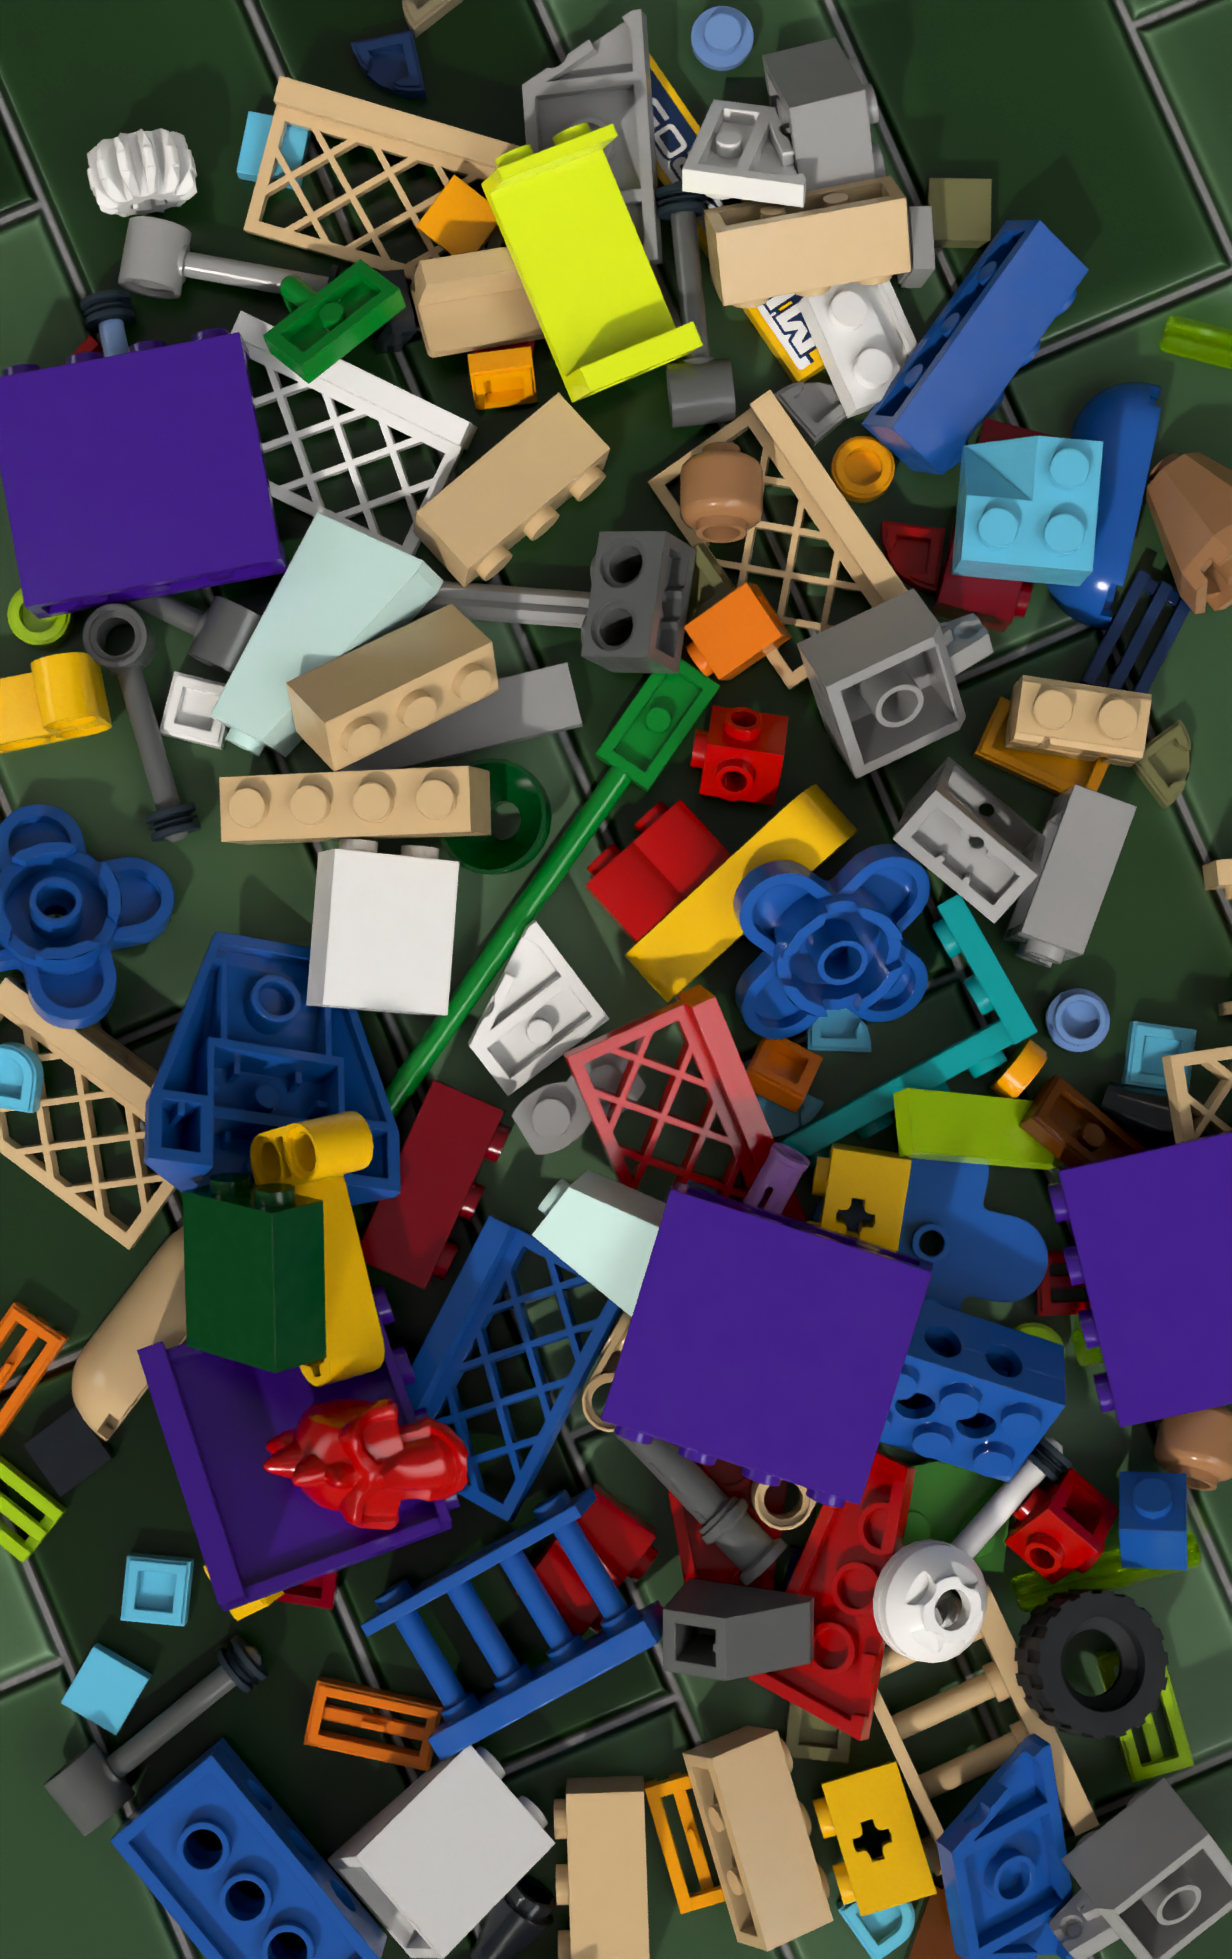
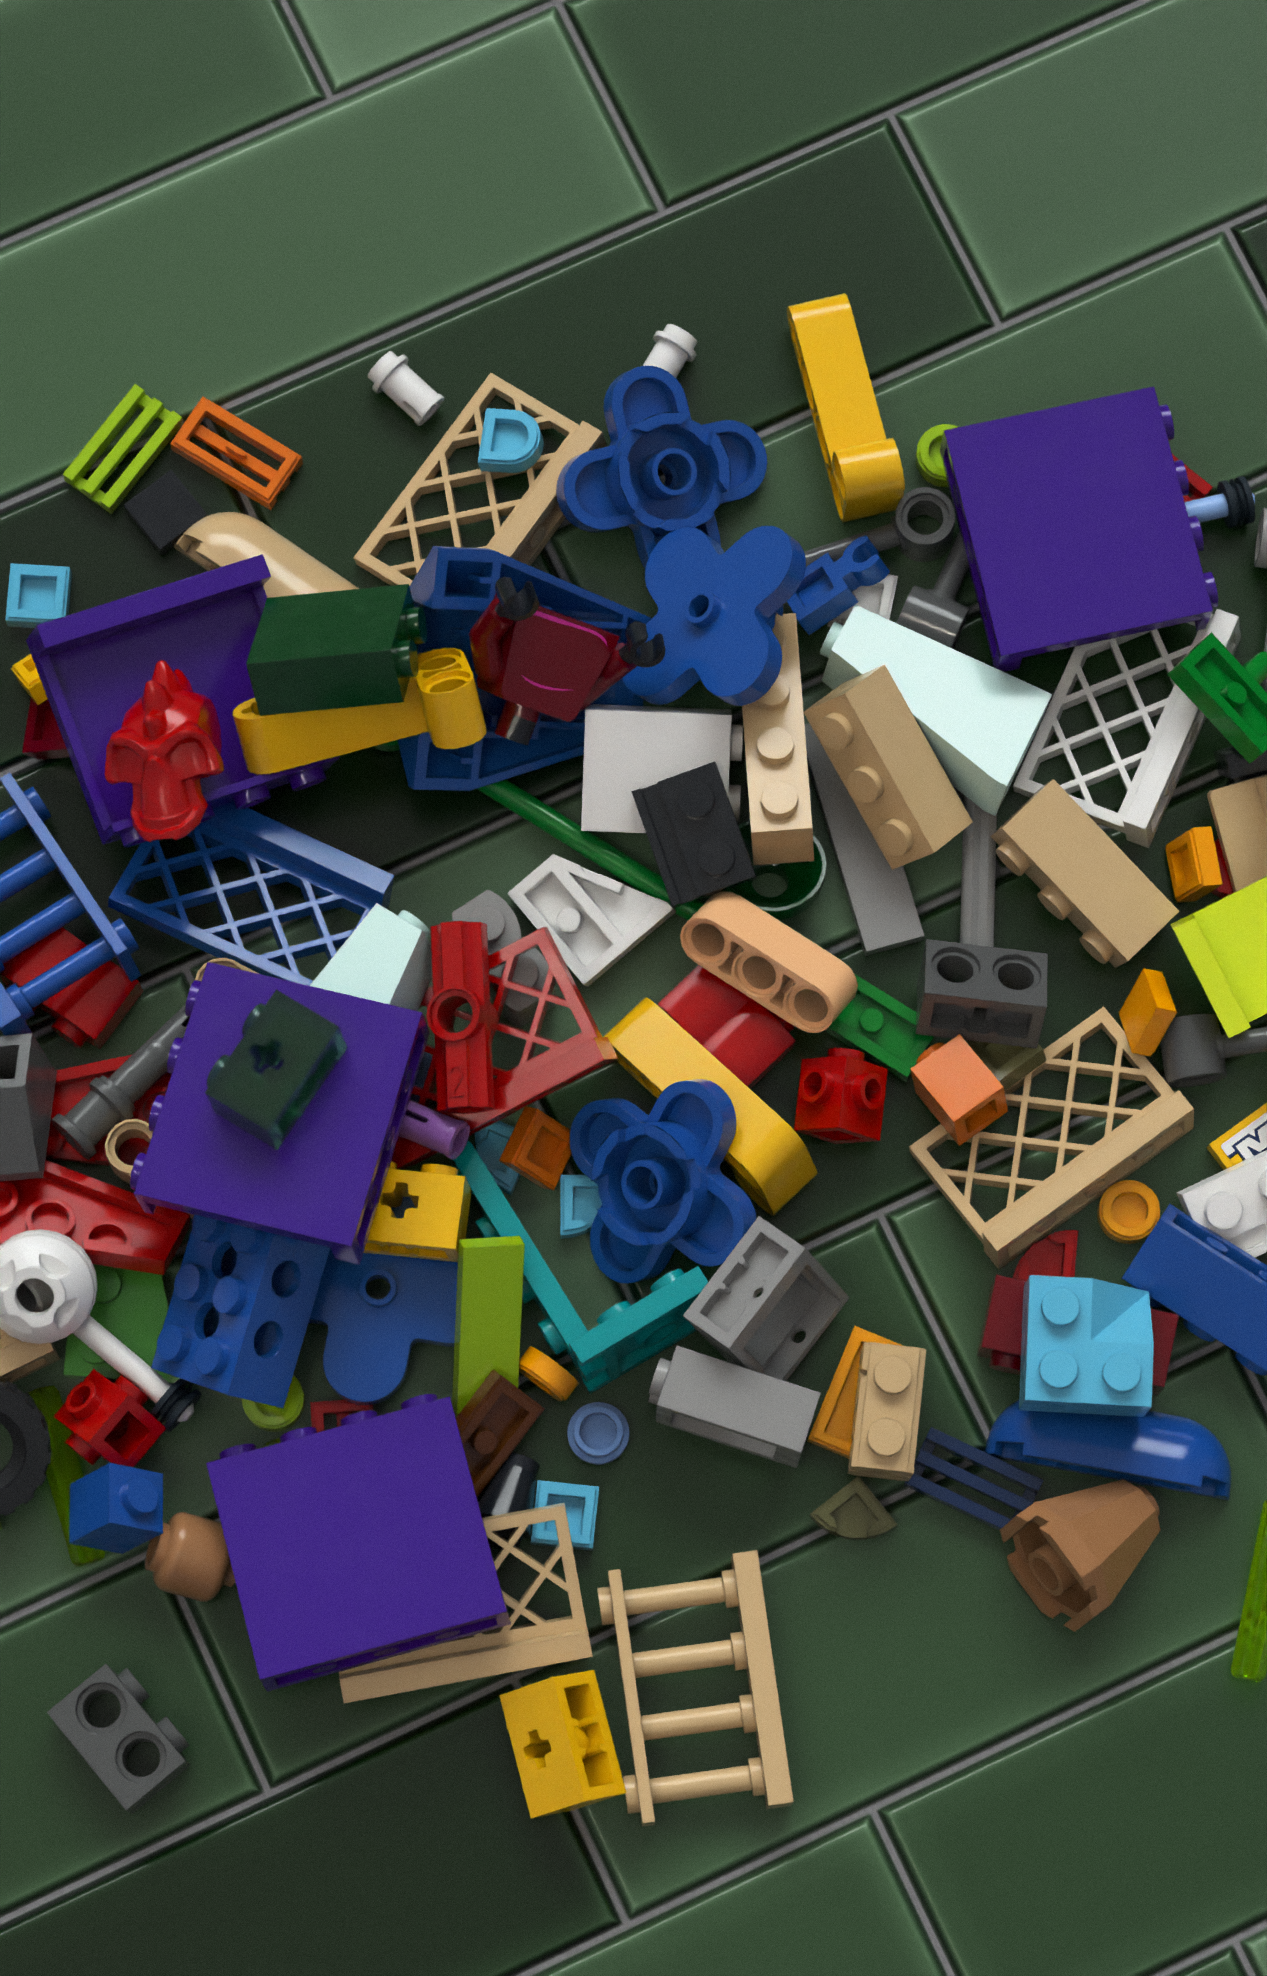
camera: 85 degrees right, 10 degrees down
dark red brick [360,1080,512,1289] -> none
medium nougat head [680,442,763,543] -> none
light grey tile [774,382,847,447] -> none
light grey hinge [797,588,994,779] -> none
none -> clear green brick [205,990,348,1150]
none -> red piece [426,921,498,1114]
none -> dark red torso [469,577,666,746]
none -> blue plant [622,526,806,706]
none -> black plate [631,761,757,908]
none -> light nougat beam [680,891,858,1033]
none -> blue plate [787,535,890,635]
none -> light orange tile [1119,968,1177,1057]

